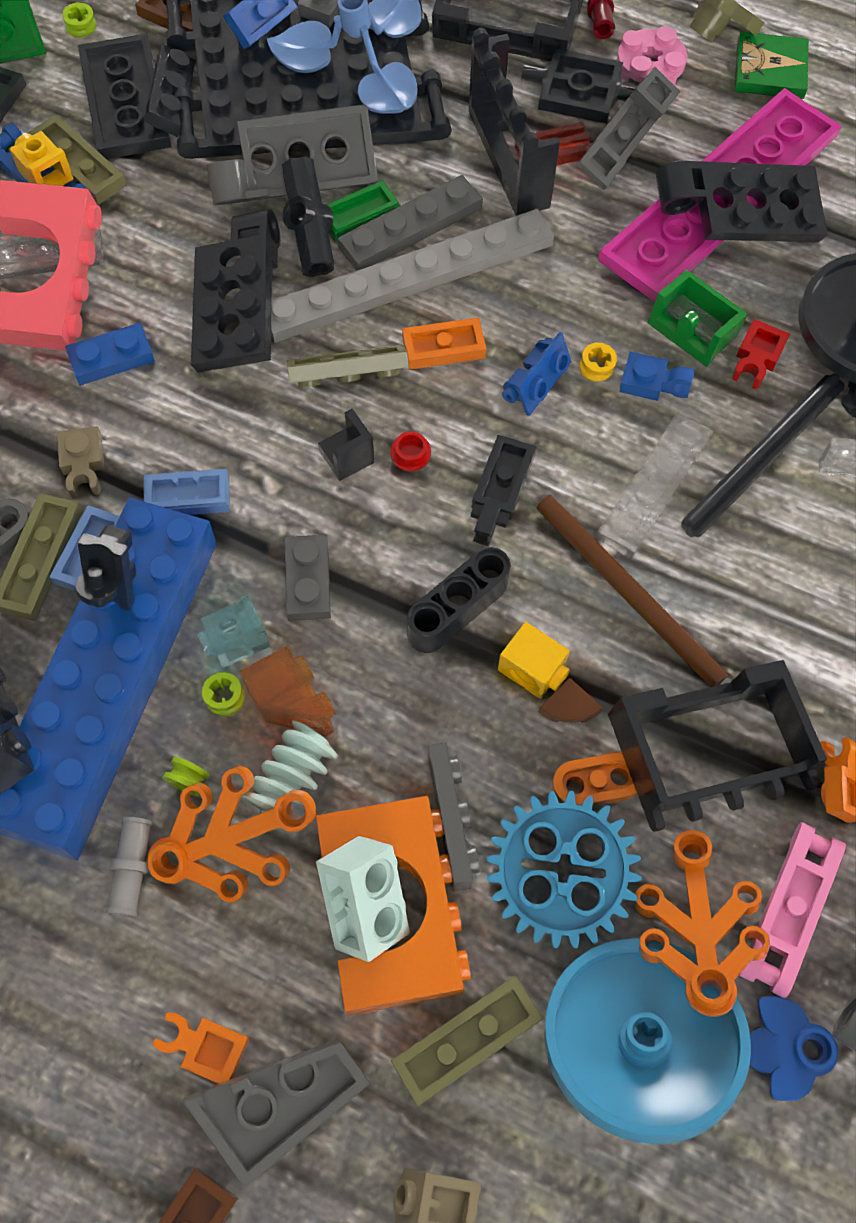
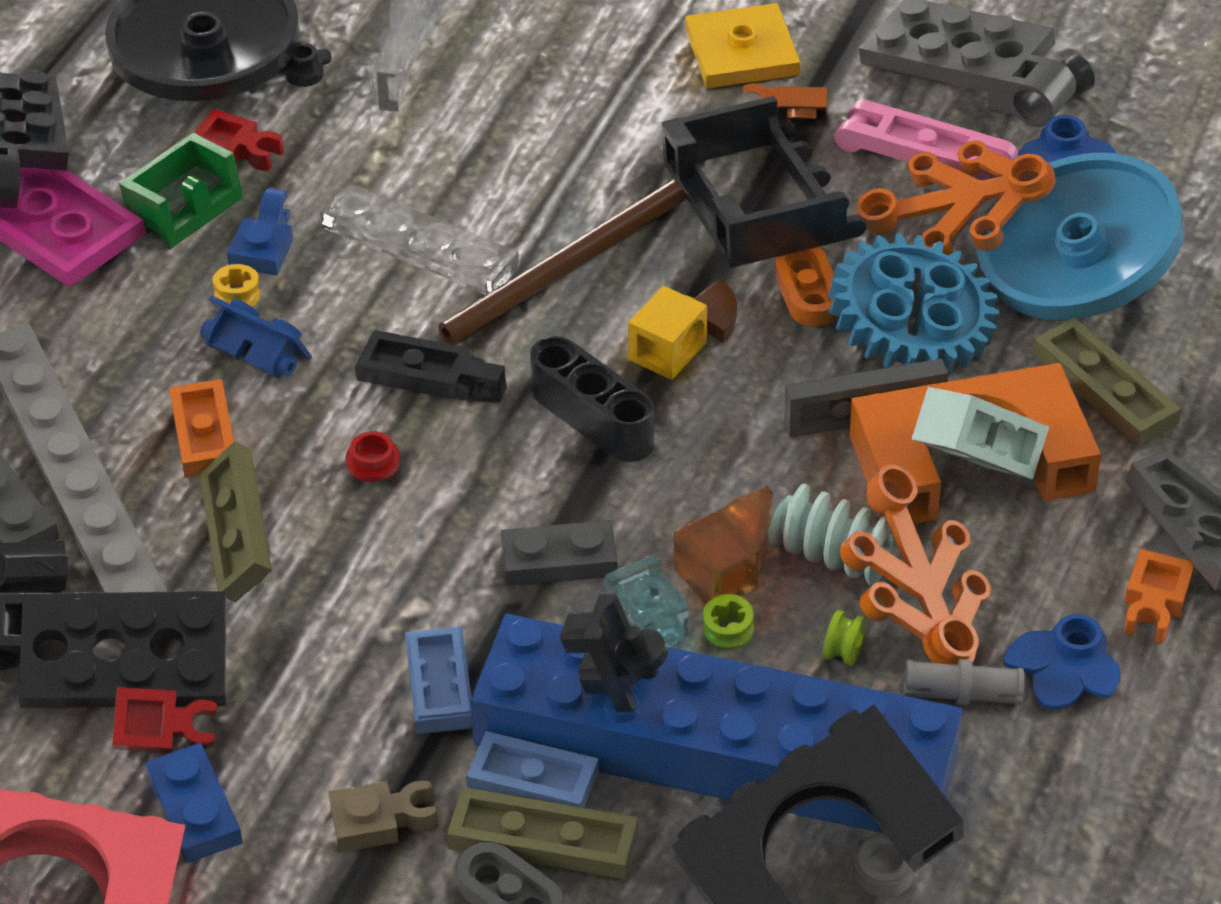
camera: 90 degrees left, 20 degrees down
black panel [318,409,374,481] -> none
black axle [681,373,845,538] -> none
none -> red plate [112,687,217,753]
none -> blue plate [1004,614,1121,710]

